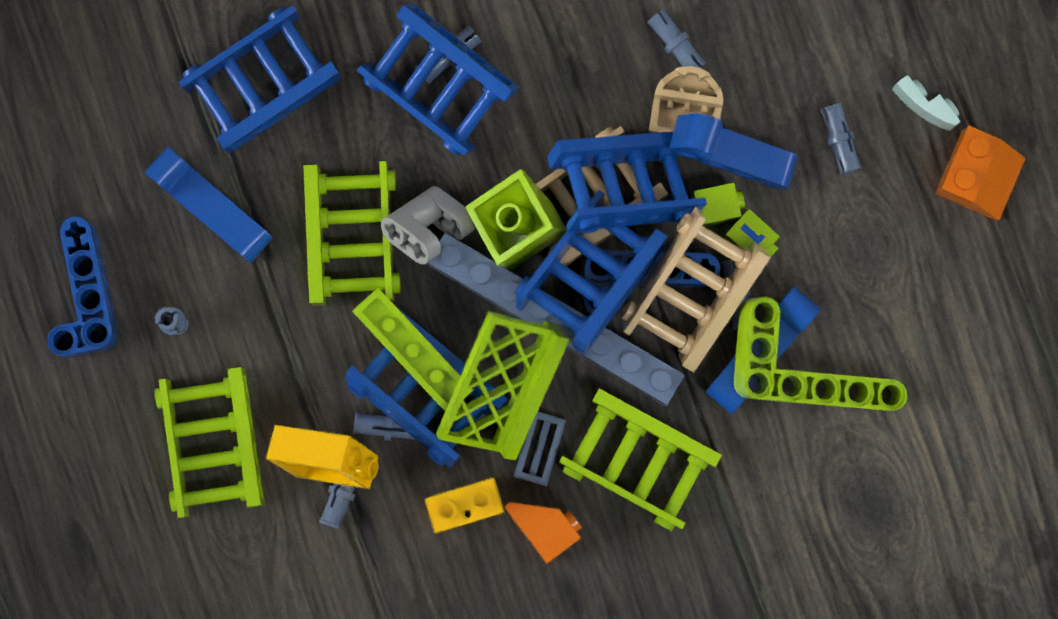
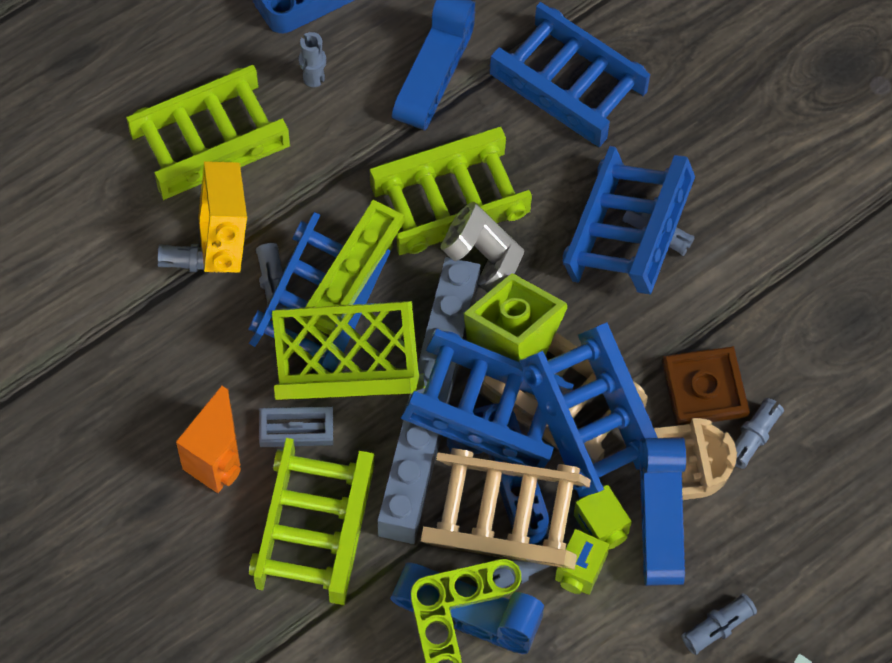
camera: 65 degrees right, 20 degrees down
yellow window [425,478,505,533] -> none
none -> reddish brown plate [662,346,750,426]

